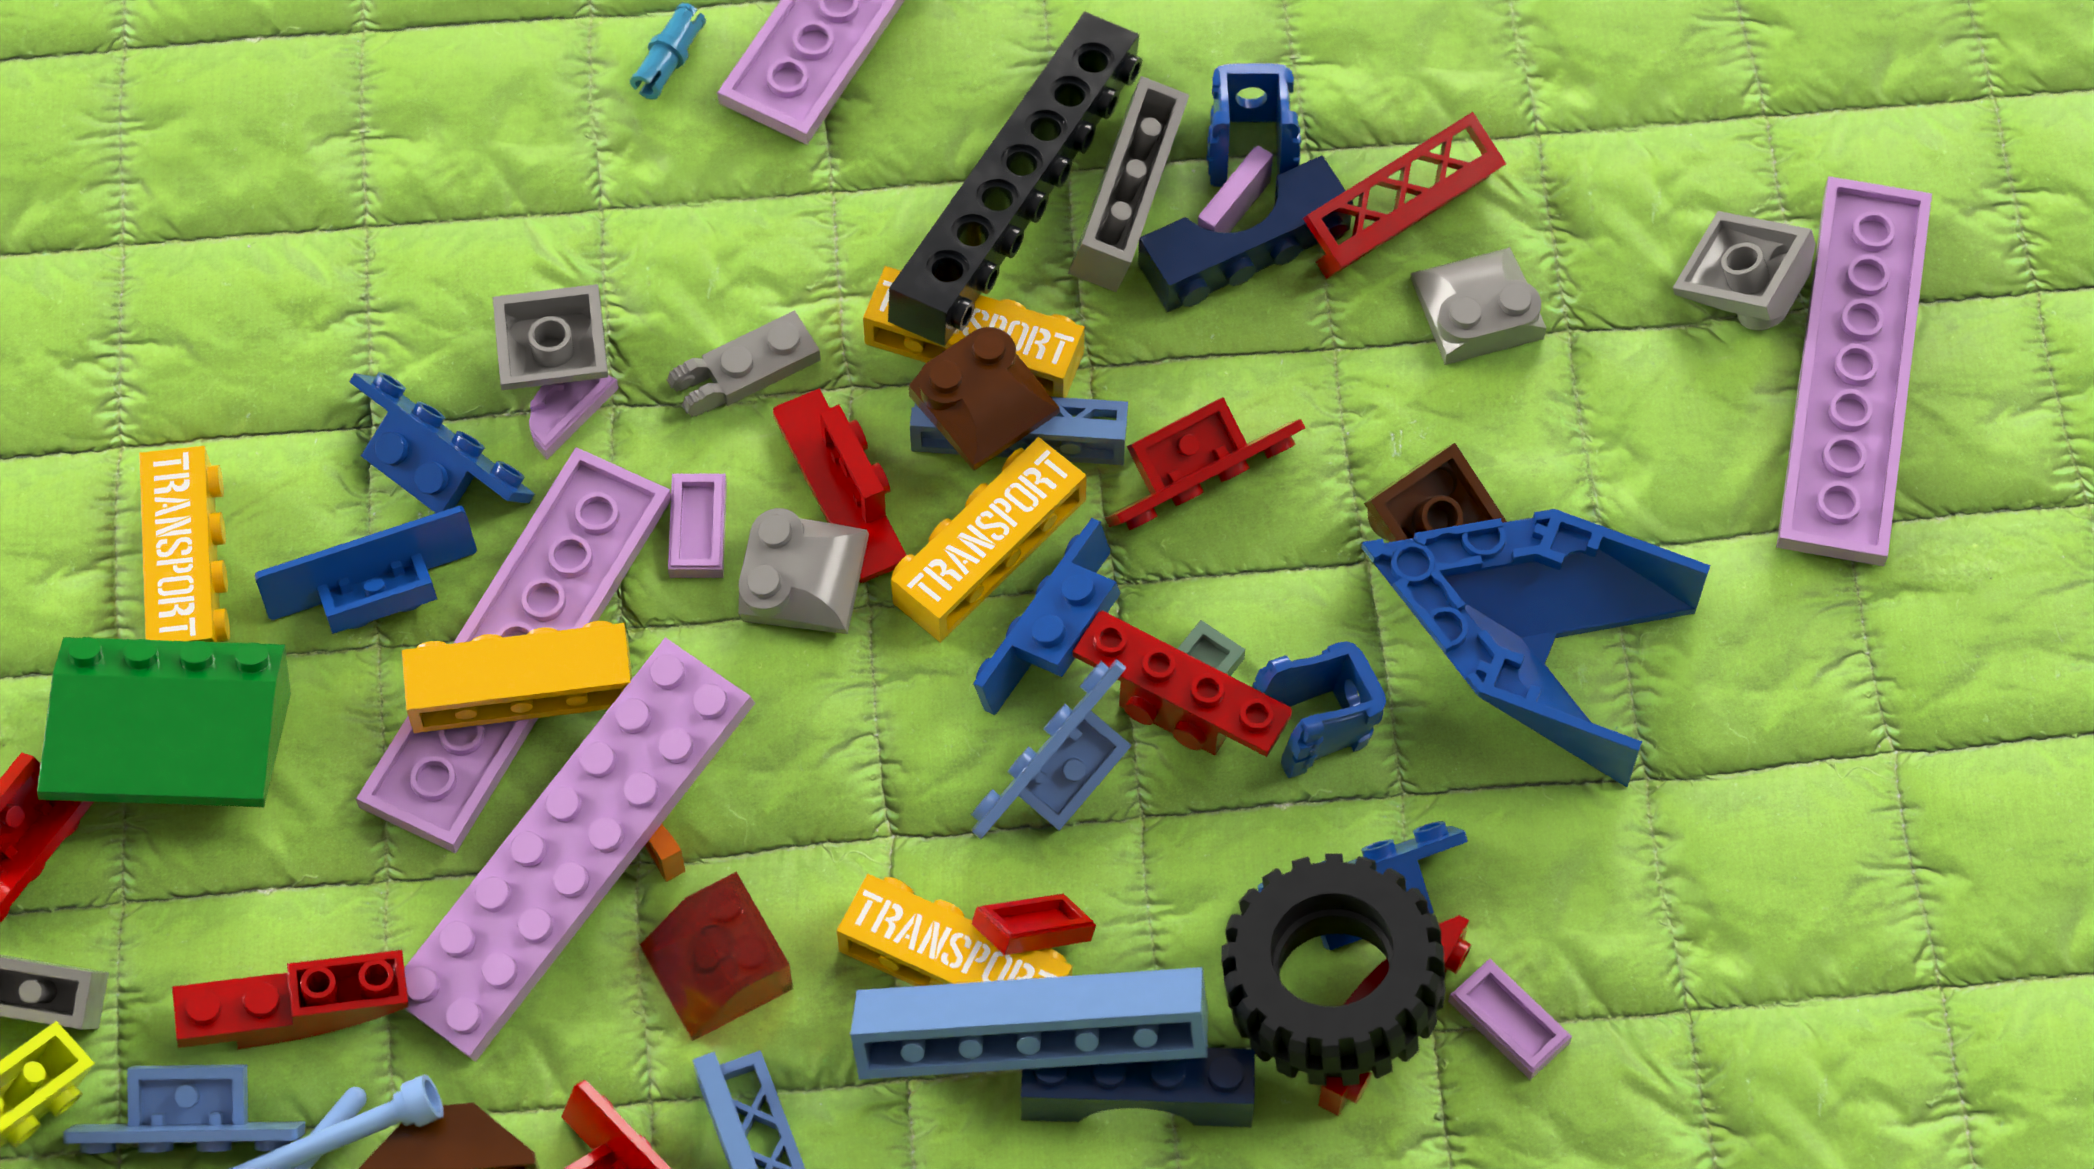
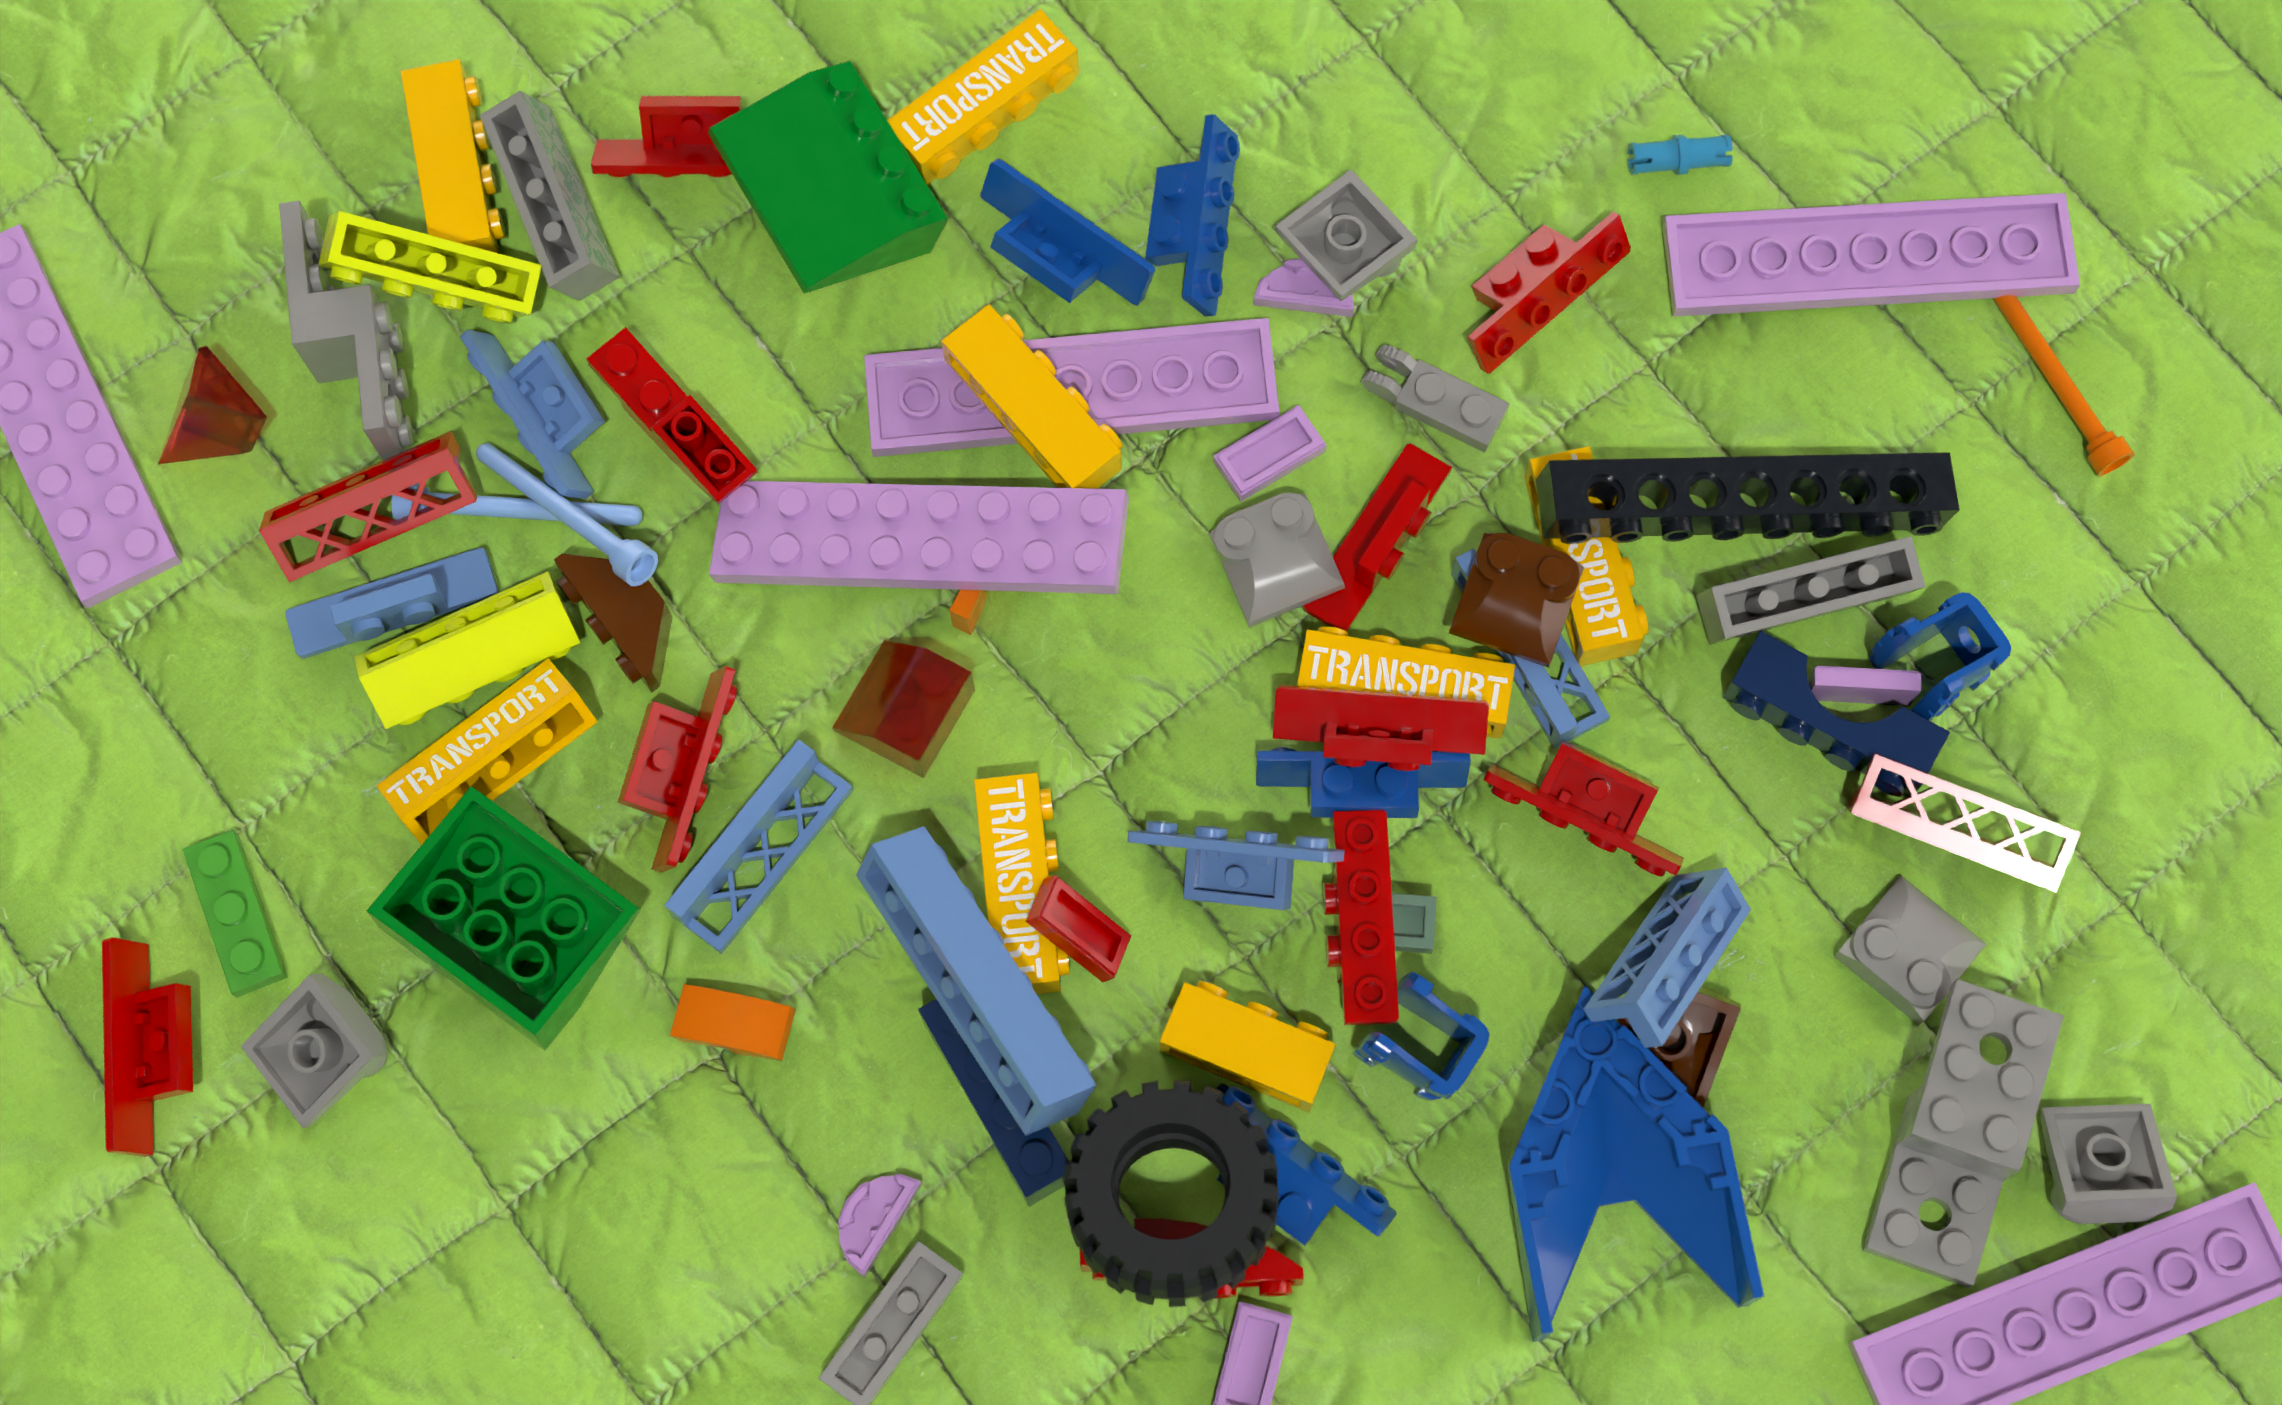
camera: 60 degrees right, 10 degrees up
none -> yellow brick [1159,981,1336,1113]
none -> red bracket [1273,685,1489,771]
none -> red bracket [1467,212,1631,374]
none -> medium blue fence [1584,867,1751,1048]
none -> light grey bracket [1862,979,2064,1288]

